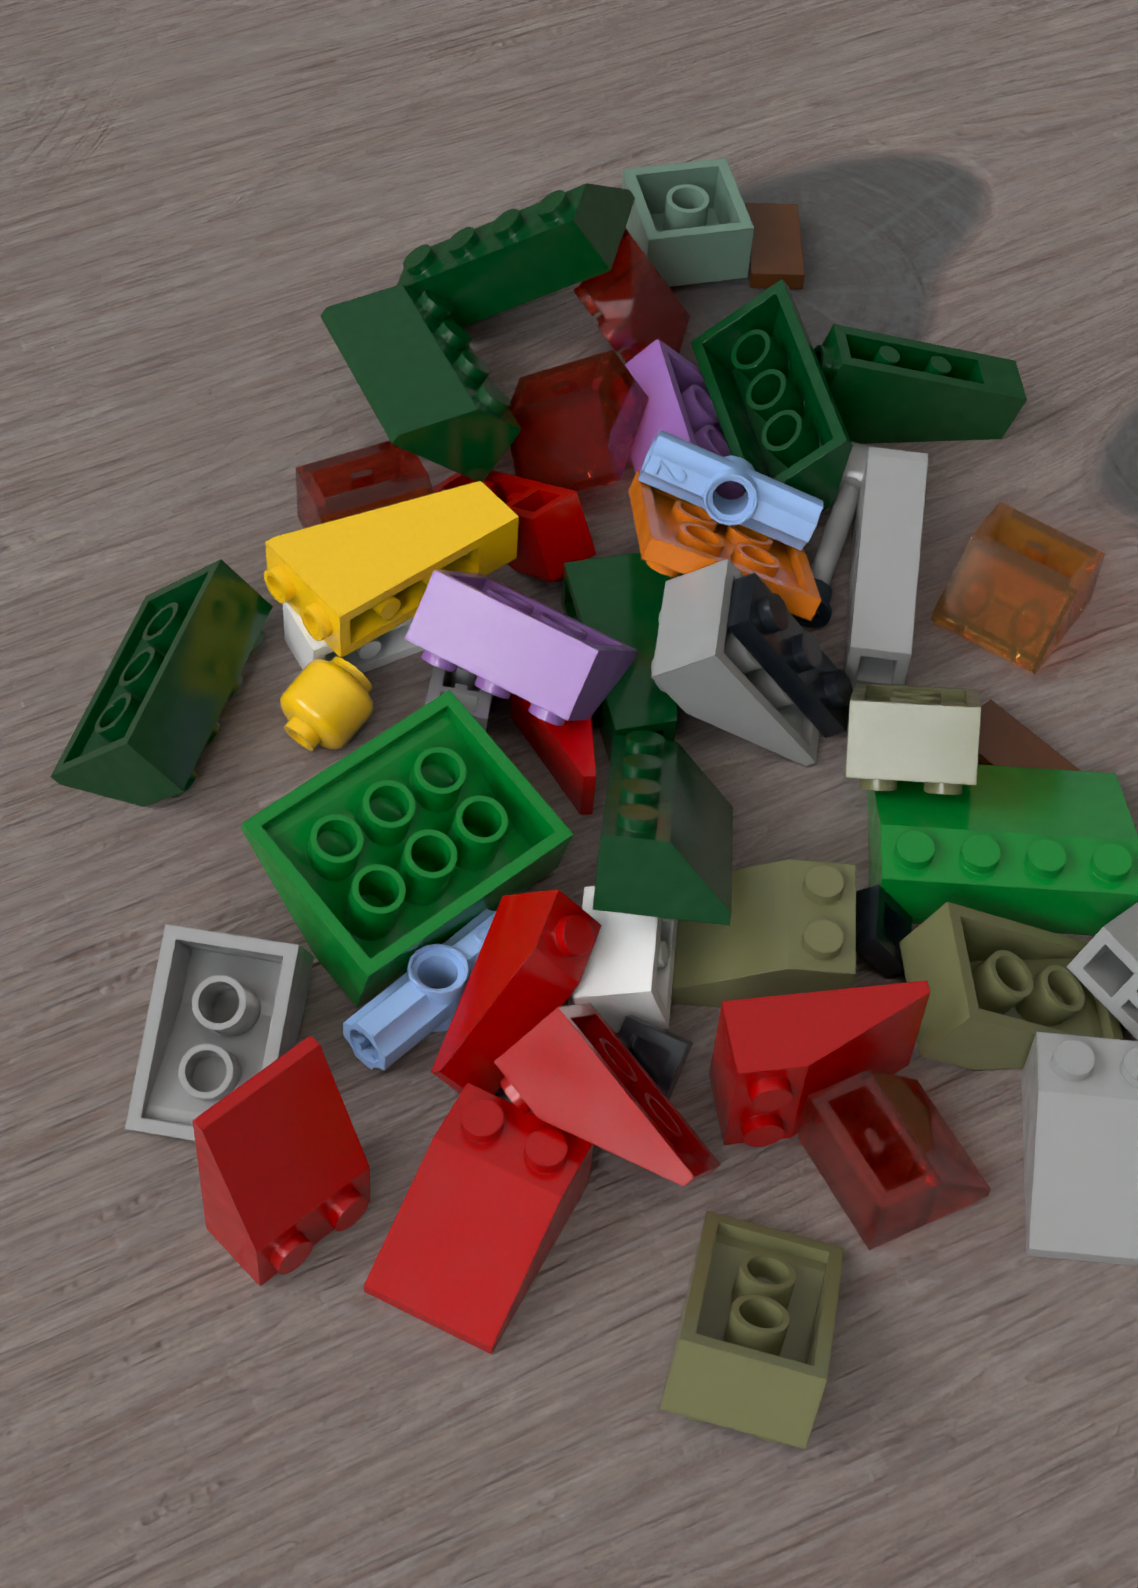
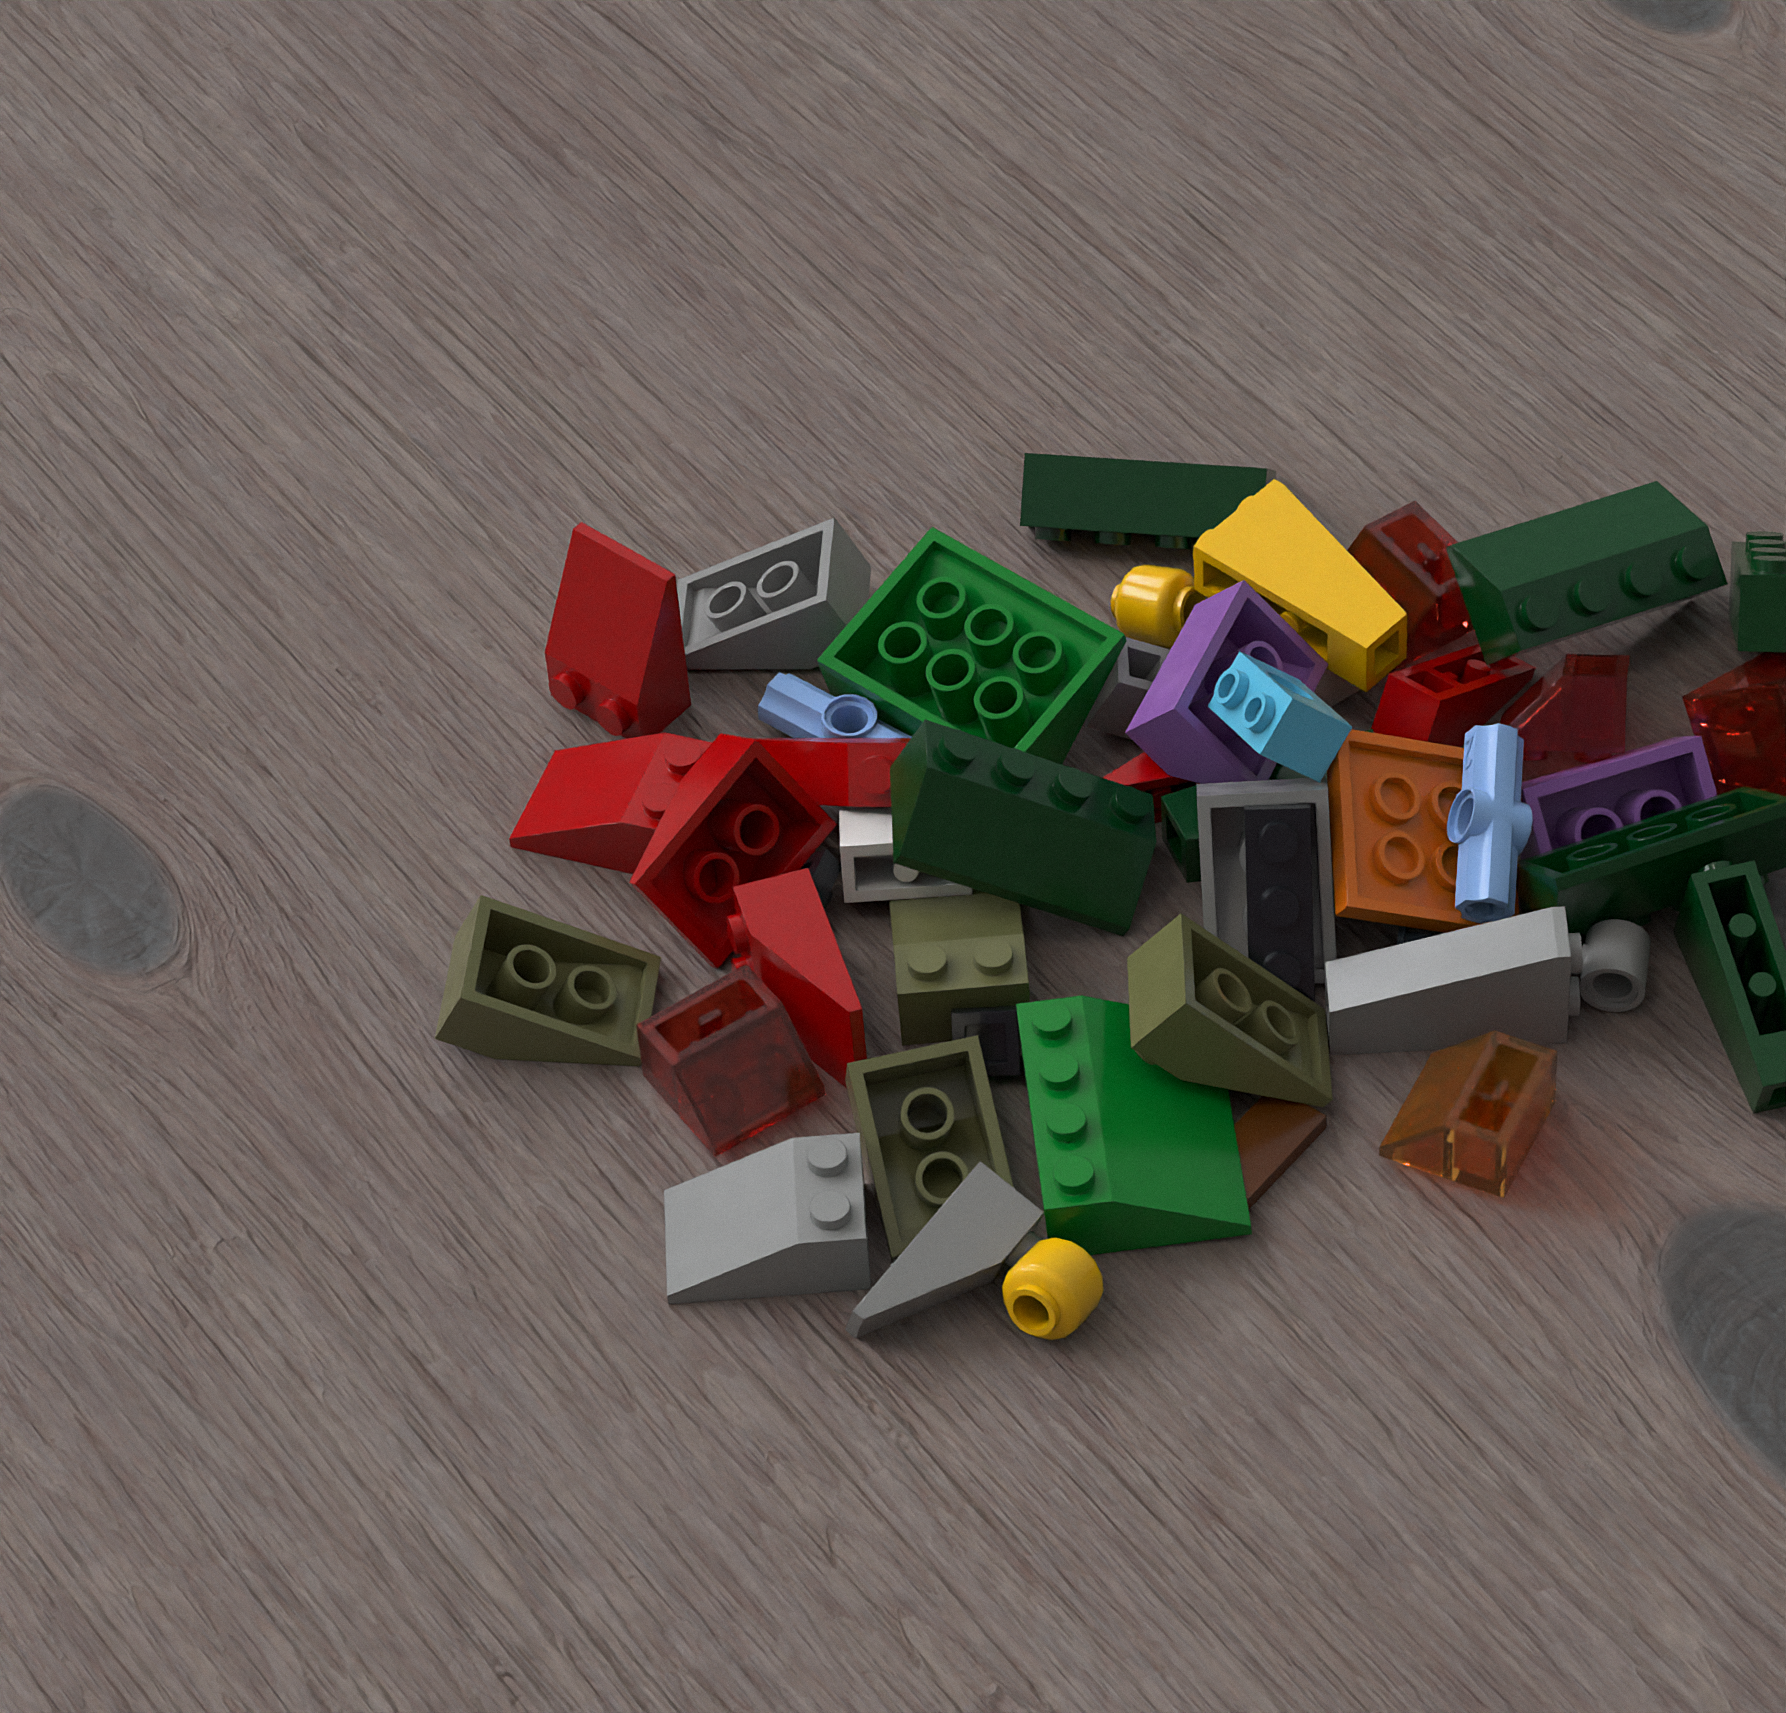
camera: 90 degrees right, 5 degrees down
none -> medium azure brick [1208,651,1352,782]

